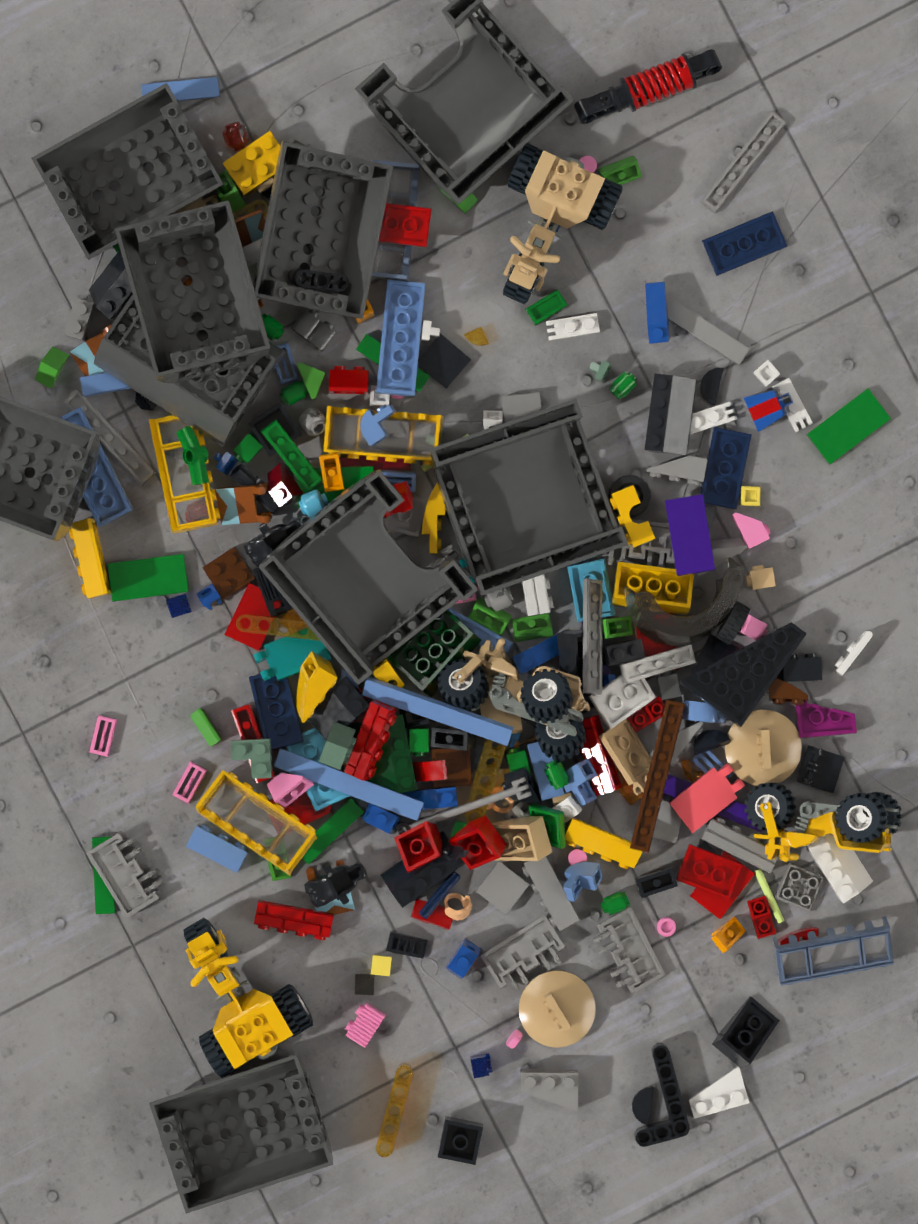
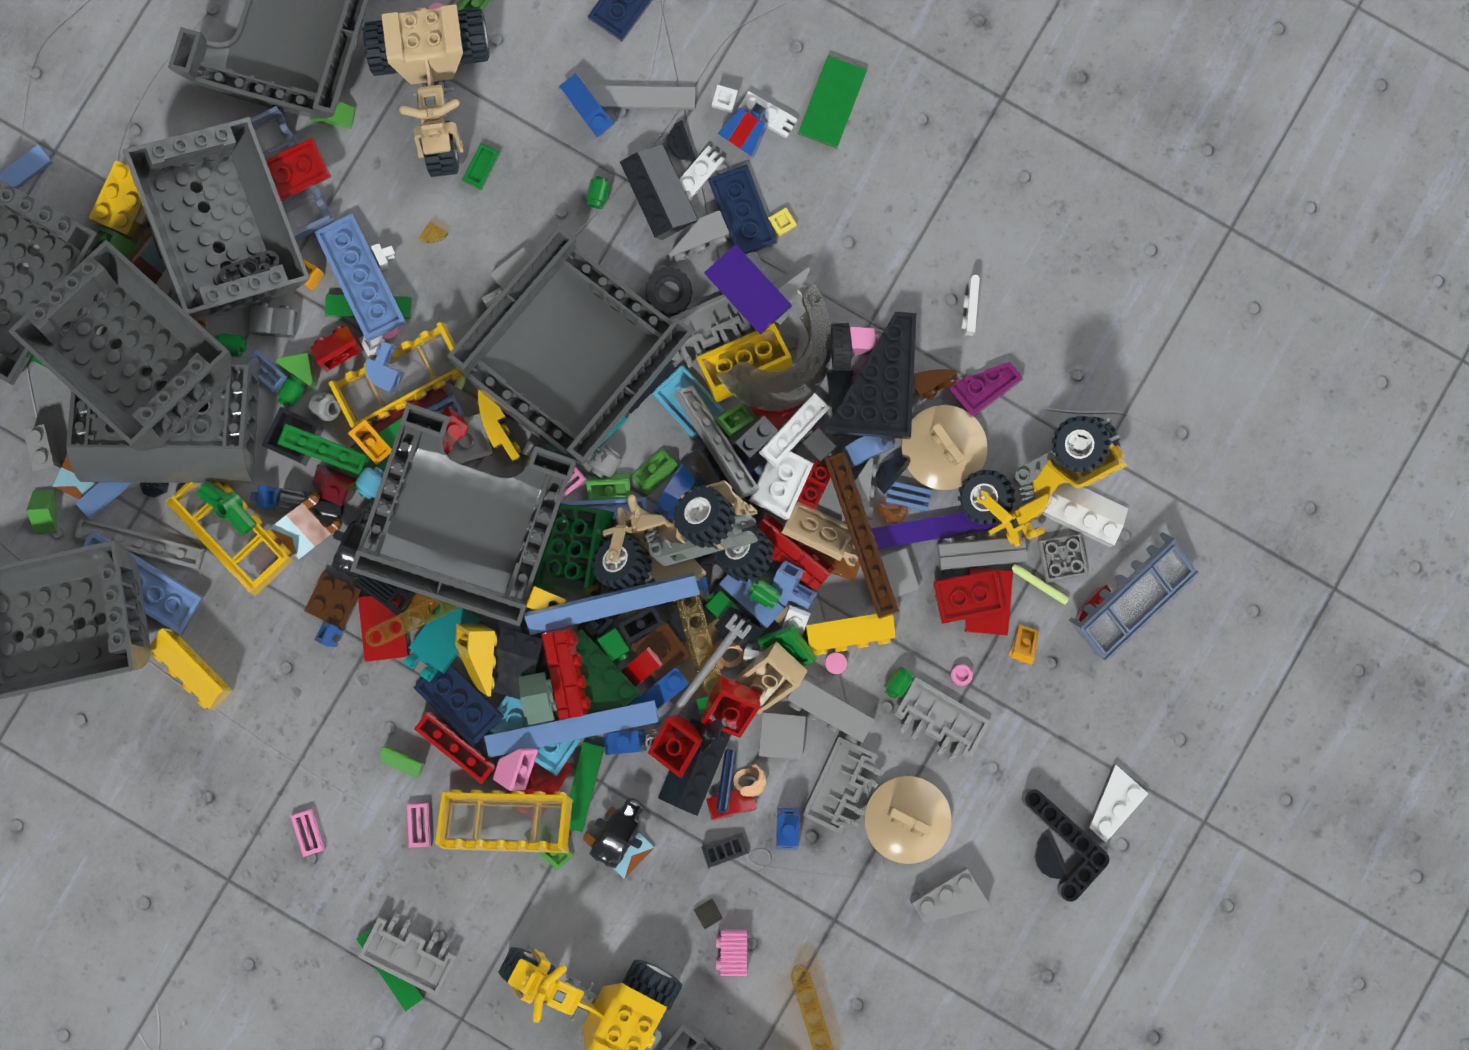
camera: 30 degrees left, 5 degrees down
black slope [89,250,133,319] -> none
green tile [107,554,189,602] -> none
clear blue brick [166,594,192,618] -> none
medium blue brick [186,824,249,873] -> none
clear red head [222,122,250,152] -> none
sand green brick [231,738,273,779] -> none
green brick [233,433,264,464] -> none
red brick [254,900,334,940] -> none
light yellow tile [371,955,392,976] -> none
black piece [418,333,471,389] -> none
black brick [438,1116,483,1165] -> none
clear blue brick [470,1053,493,1078] -> none
bright pink tile [506,1029,523,1049] -> none
white brick [522,574,554,616] -> none
white hinge [546,313,600,341] -> none
medium blue brick [564,862,603,902] -> none
sand green tile [589,360,612,384] -> none
yellow arch [609,485,656,548] -> none
black brick [634,866,678,898] -> none
coral tile [668,763,745,833] -> none
black slope [712,996,780,1068] -> none
bright pink slope [731,513,771,549] -> none
tan brick [746,565,776,590] -> none
red slope [747,896,776,940] -> none
black brick [782,653,823,682] -> none
black hinge [797,745,845,793] -> none

